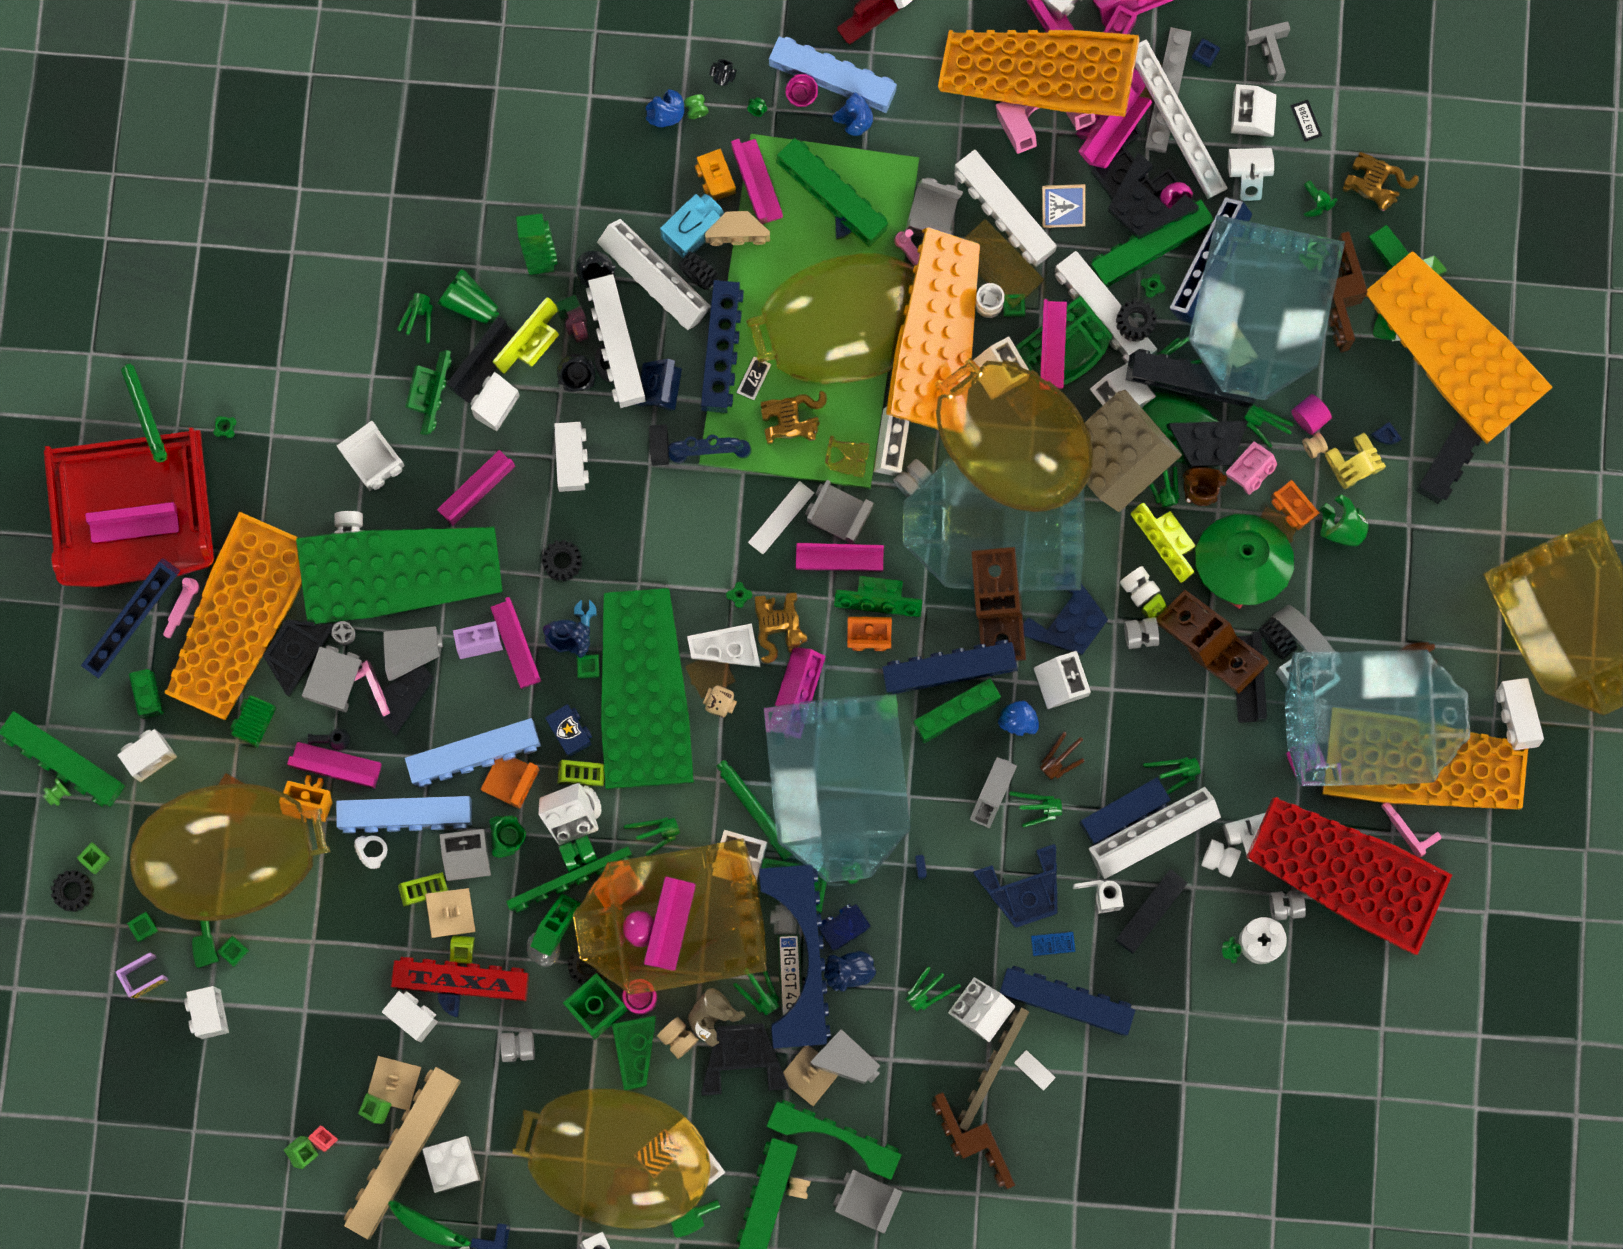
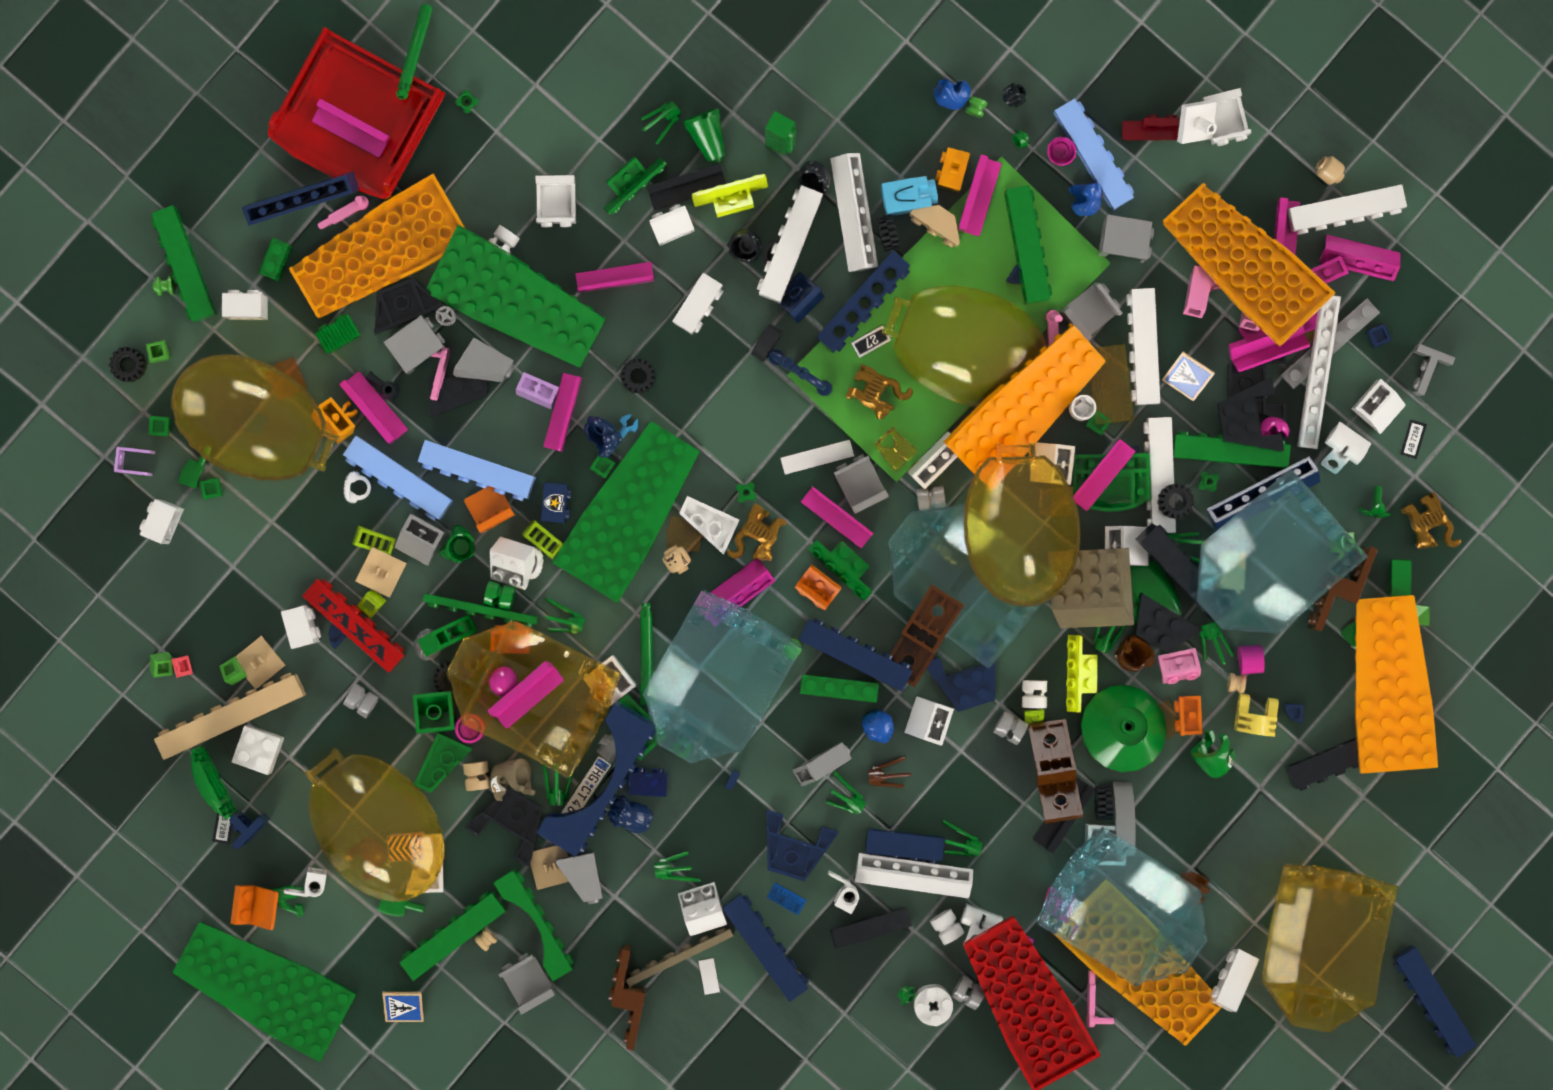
camera: 30 degrees right, 10 degrees up
clear pink hips [555,295,589,343] -> none
none -> light grey panel [1098,214,1154,263]

